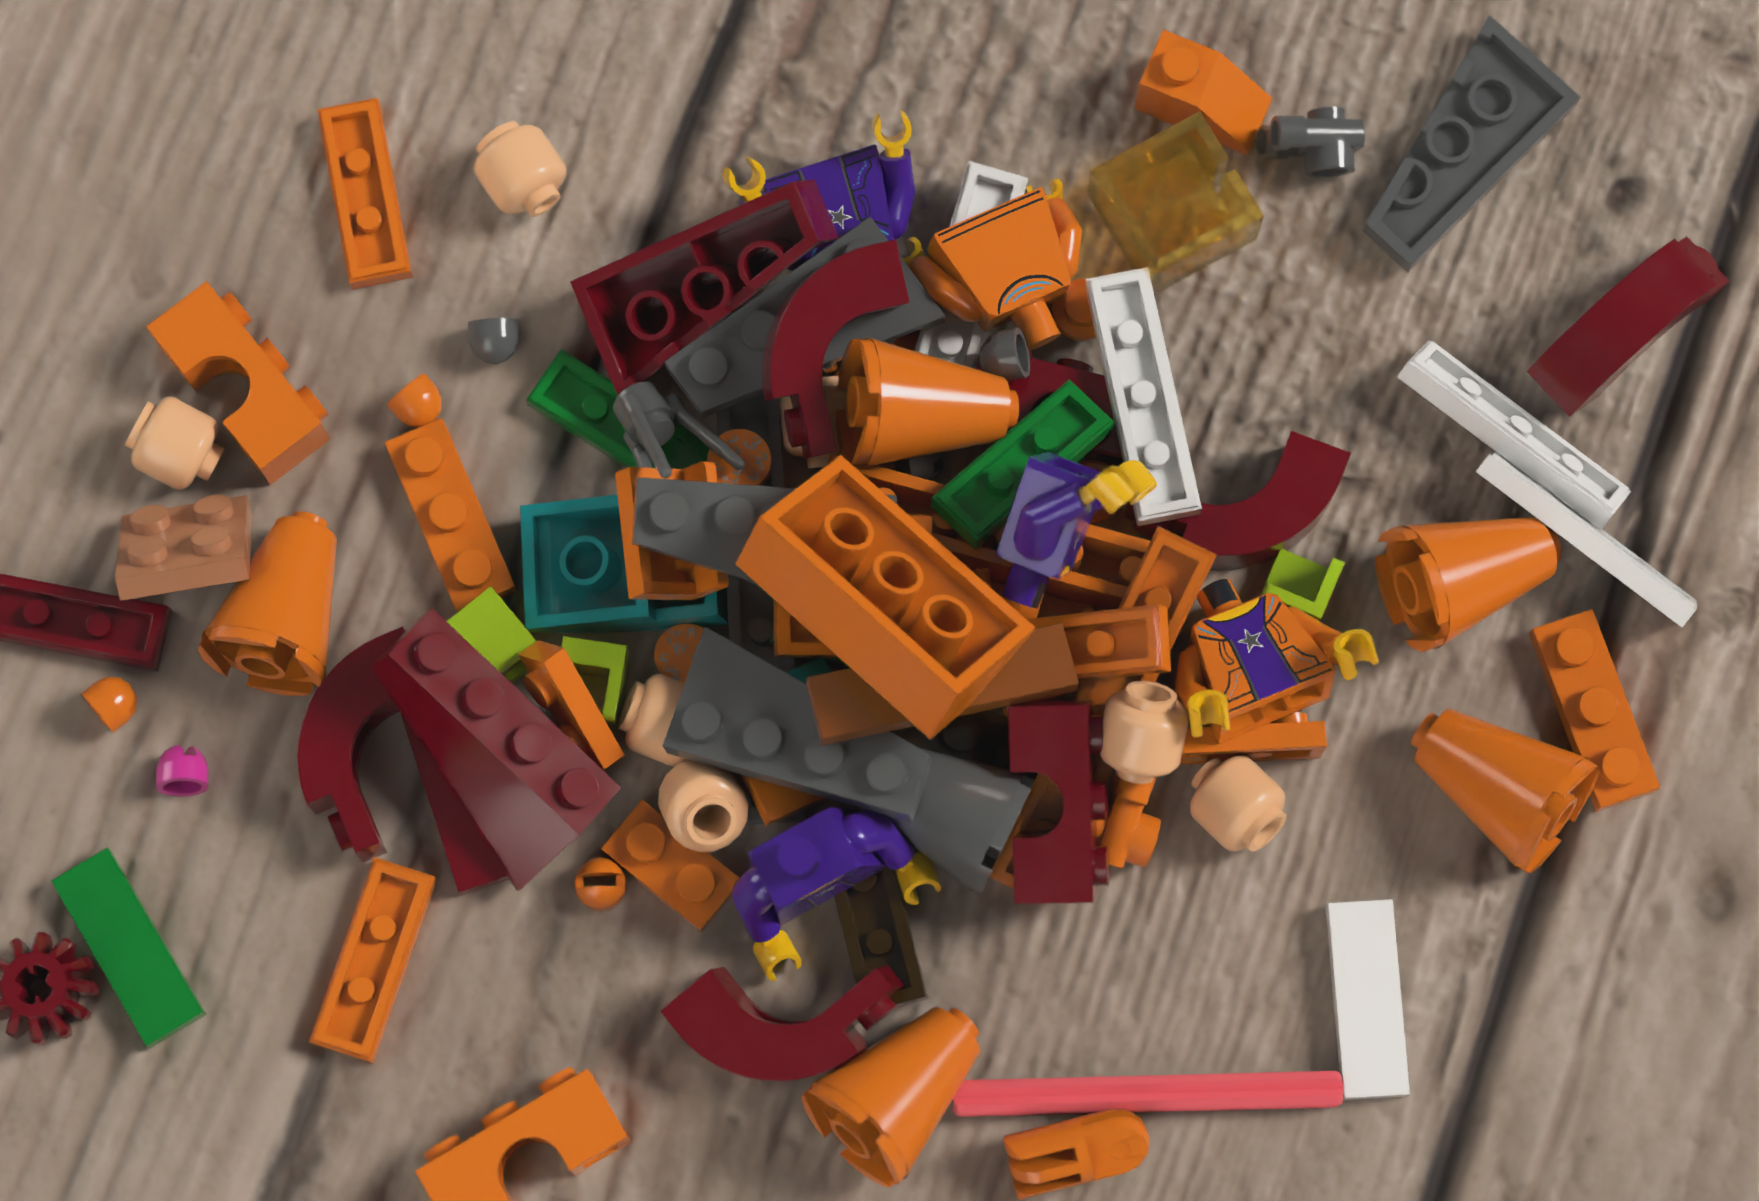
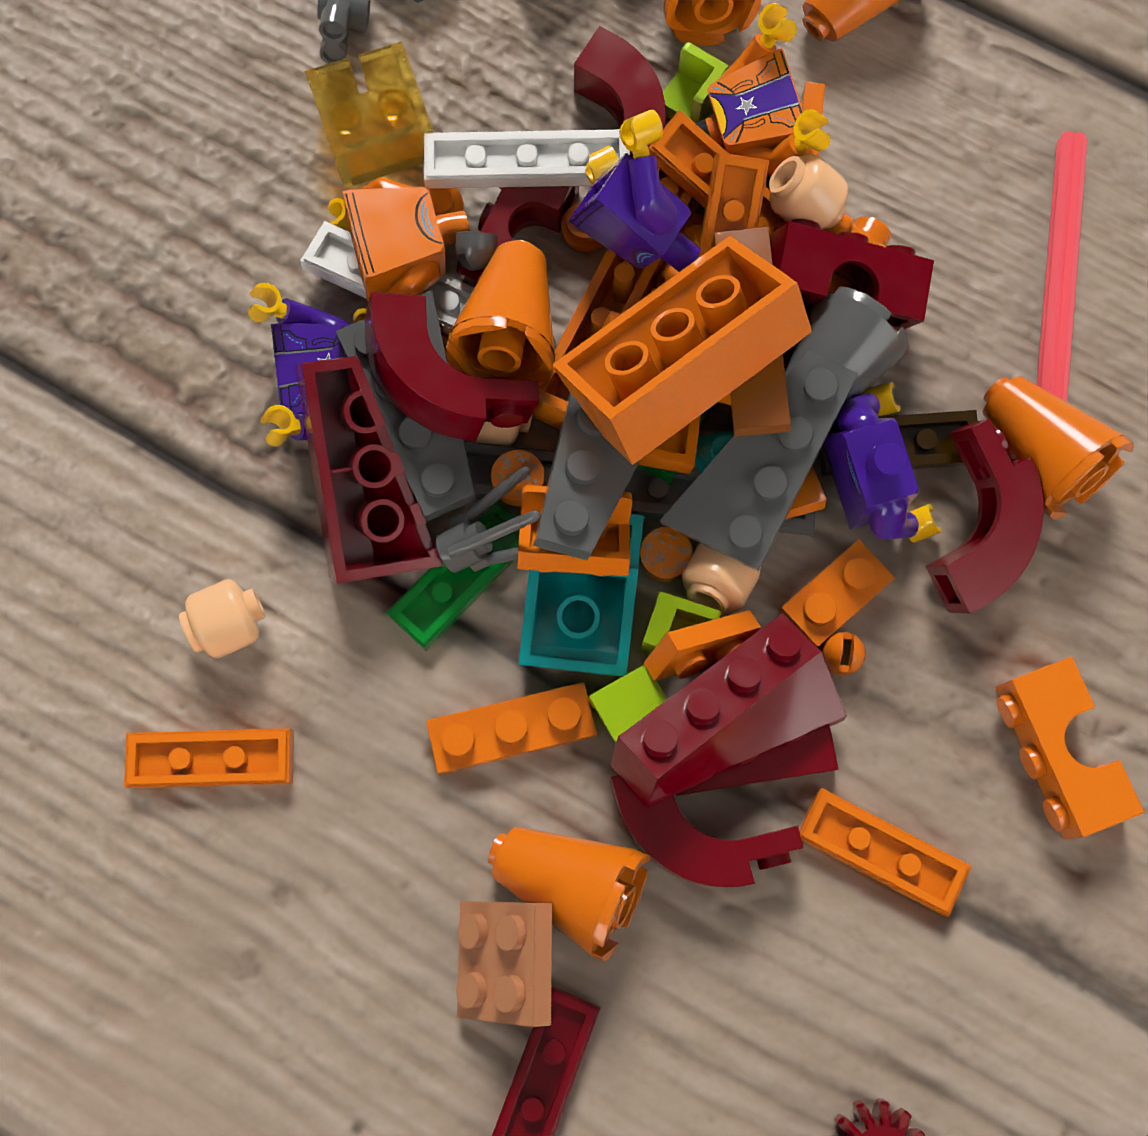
camera: 80 degrees left, 0 degrees up
green tile [51,847,207,1049] -> none
orange hinge [81,677,137,733] -> none
light nougat head [125,397,225,490] -> none
orange arch [146,281,330,485] -> none
dark pink hinge [156,745,208,797] -> none
orange hinge [387,373,442,428] -> none
dark grey hinge [468,318,519,364] -> none
light nougat head [658,760,748,852] -> none
green tile [930,380,1114,550] -> none
orange arm [1003,1109,1150,1200] -> none
orange slope [1134,29,1272,156] -> none
light nougat head [1190,756,1287,852] -> none
white tile [1326,899,1410,1100] -> none

